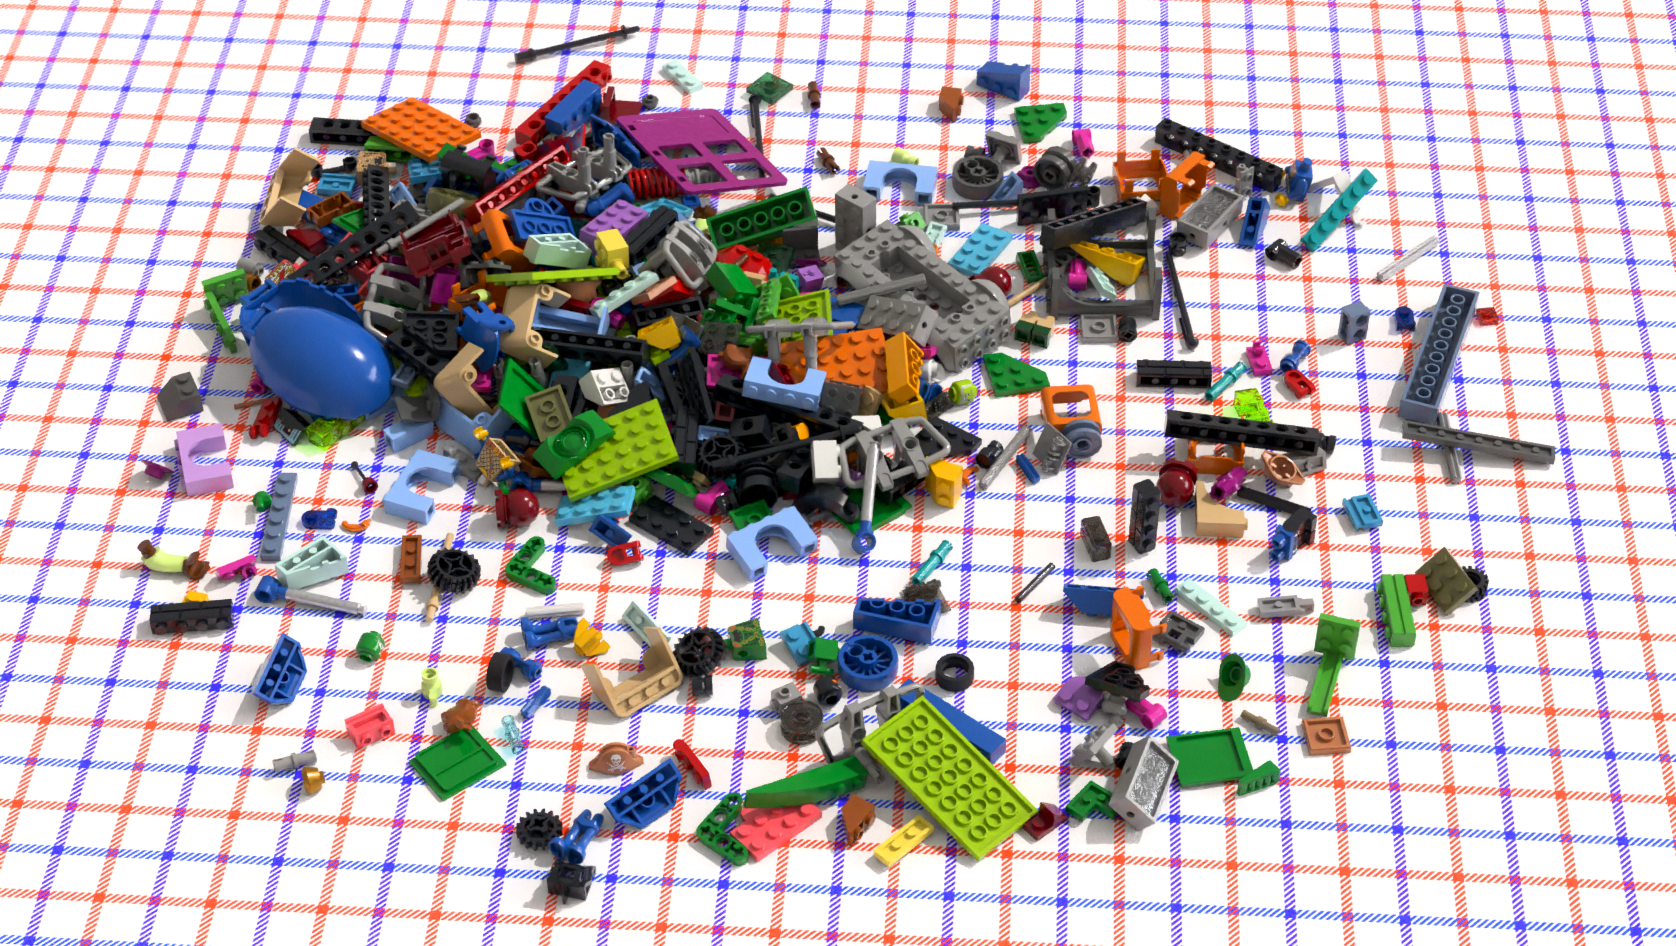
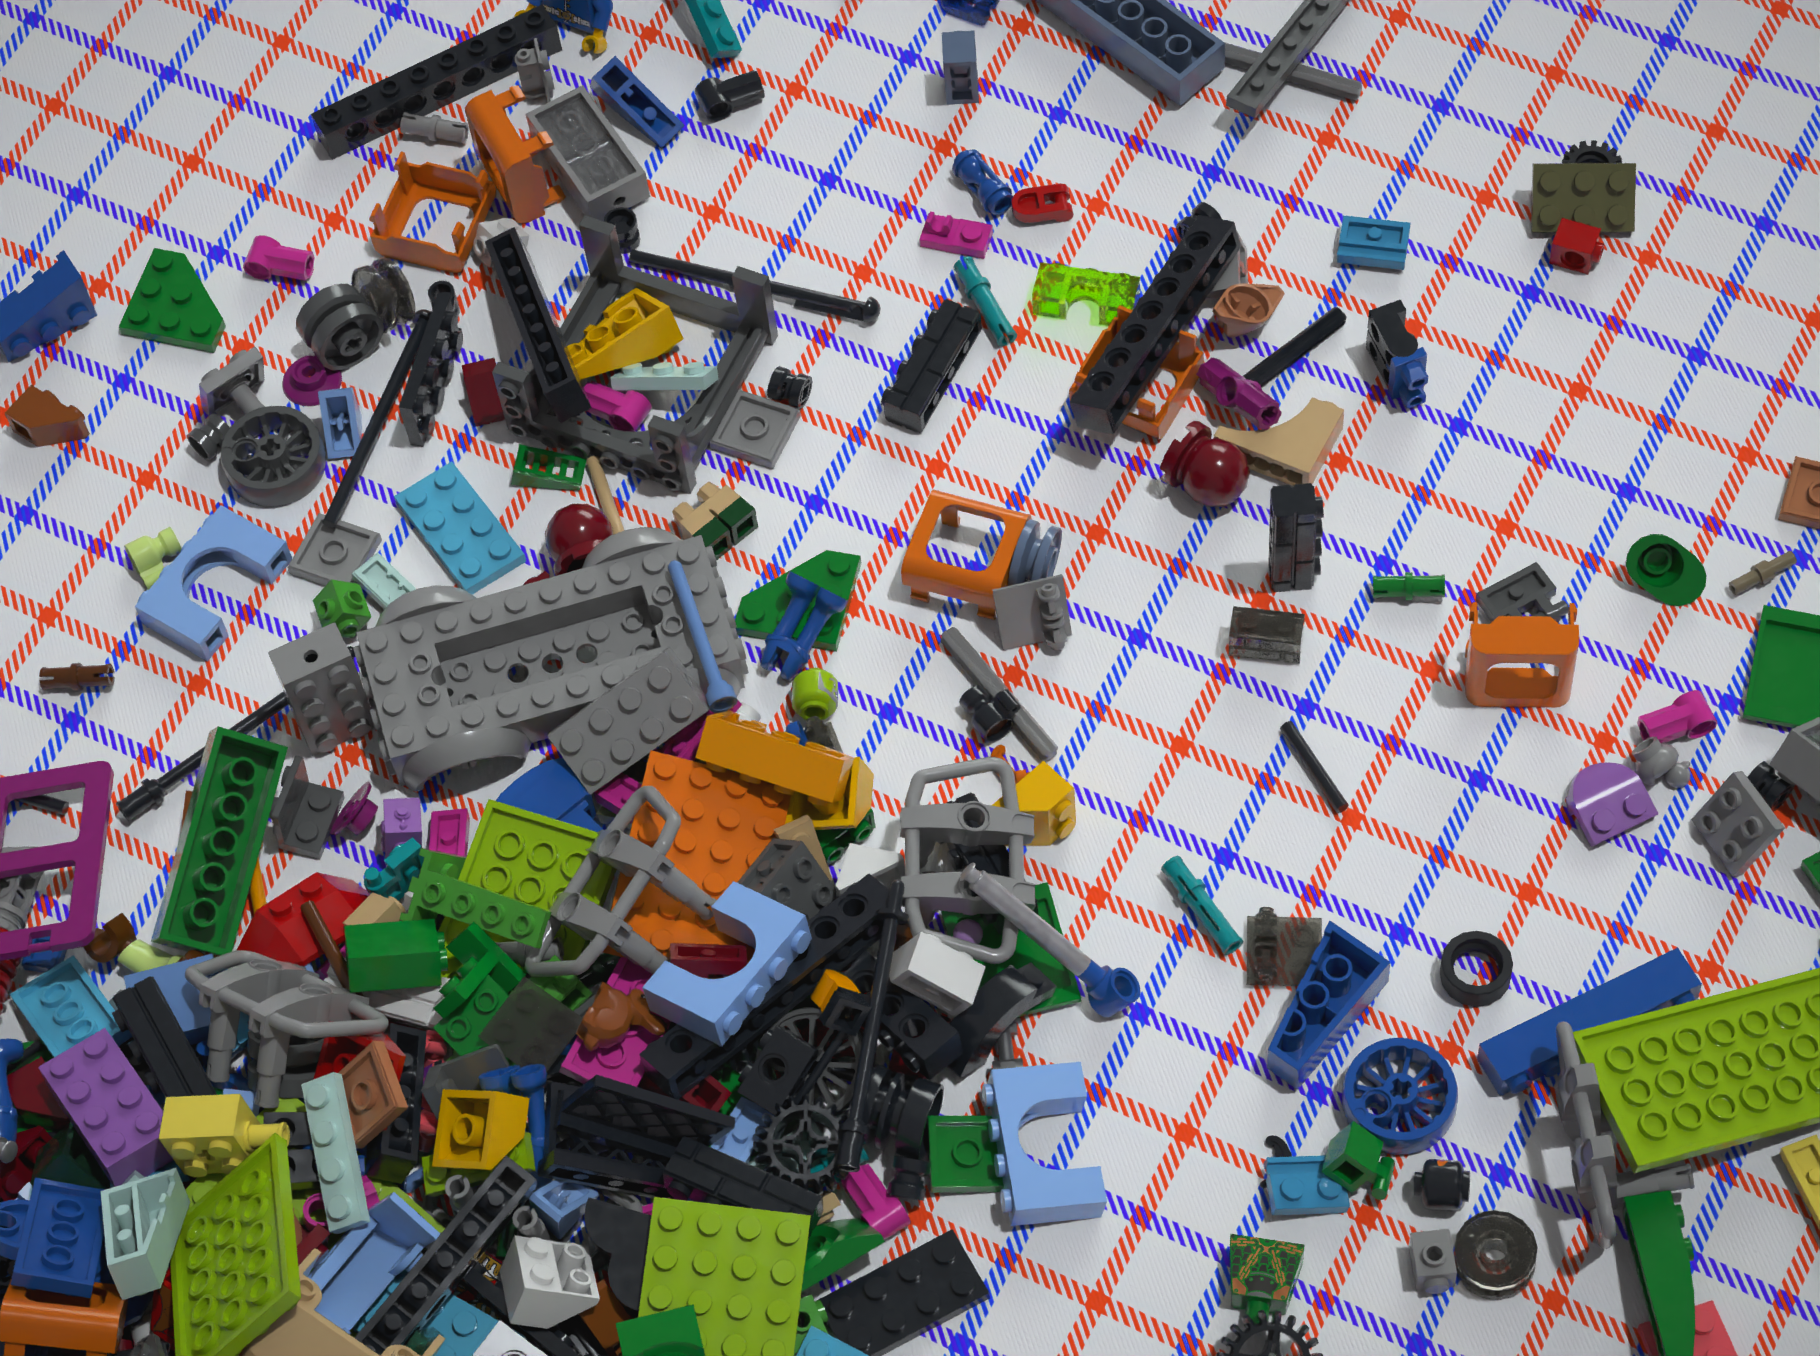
camera: 60 degrees left, 15 degrees up
clear green plate [757,241,795,275] -> none
light grey axle [837,273,926,305] -> none
dark orange slope [842,794,876,846] -> none
black plate [908,416,982,458] -> none
blue axle [1016,453,1040,484] -> none
blue wedge [1063,583,1144,618] -> none
black plate [1085,661,1150,702] -> none
light aqua plate [1175,578,1247,637] -> none
light grey hinge [1257,595,1314,618] -> none
bright green bracket [1306,613,1361,717] -> none
bright green brick [1376,574,1416,647] -> none
none -> medium blue piece [668,560,738,713]
none -> blue piece [760,571,848,681]

